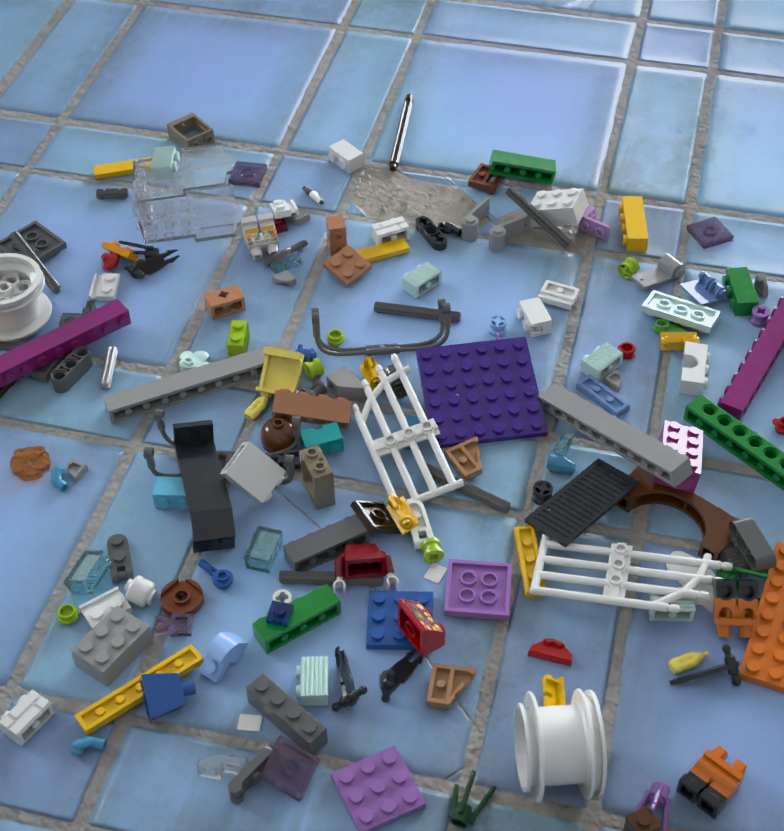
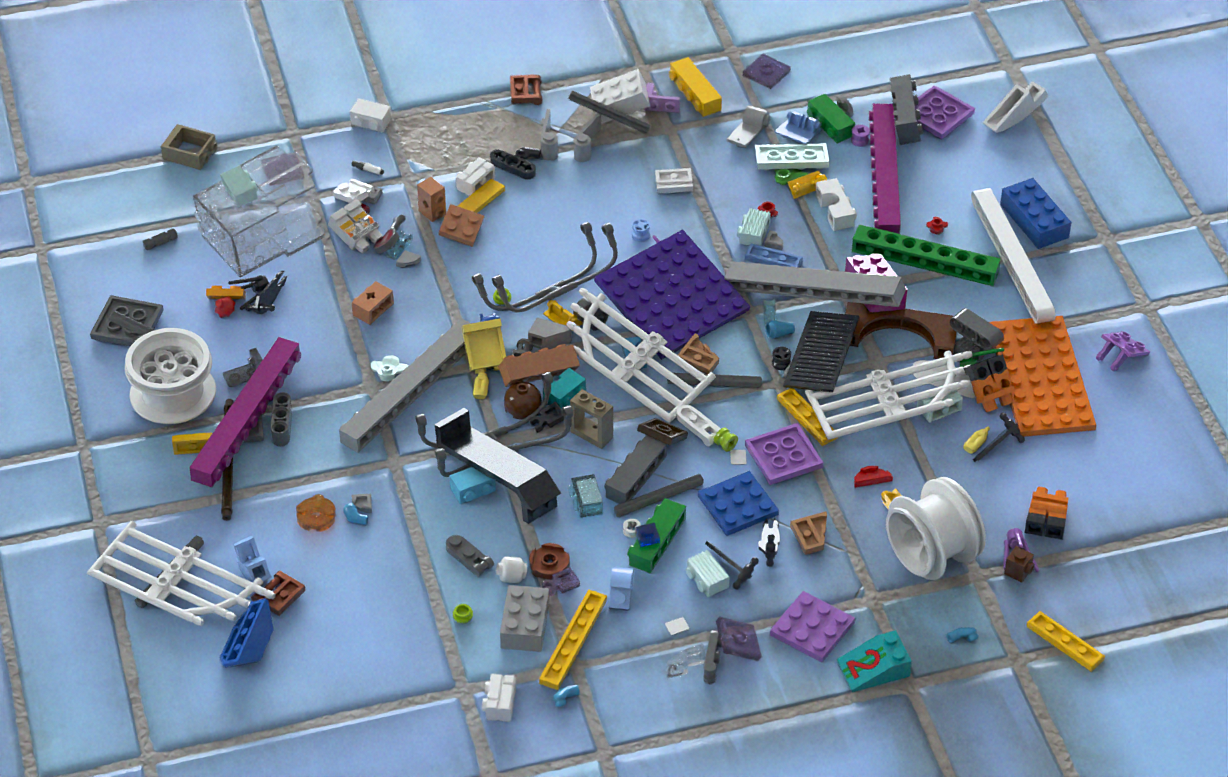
camera: 30 degrees left, 0 degrees up
clear light blue brick [64,550,112,595] -> none
white plate [79,587,132,629] -> none
white plate [88,273,121,302] -> none
yellow tile [93,157,153,180] -> none
light grey axle [100,346,118,390] -> none
blue torso [139,673,196,722] -> none
blue plate [198,559,233,590] -> none
white brick [220,441,286,503] -> none
lime brick [226,320,250,358] -> none
dark grey brick [246,673,328,757] -> none
lime wheel [303,358,324,380] -> none
dark red torso [333,542,399,595] -> none
dark grey axle [374,301,461,322] -> none
yellow hinge [386,494,420,535] -> none
piece [389,94,413,172] -> none
red slope [397,599,446,657] -> none
light aqua brick [402,261,442,299] -> none
dark green plant [448,770,496,828] -> none
green brick [489,149,556,185] -> none
white brick [516,297,552,338] -> none
lime wheel [617,257,640,279] -> none

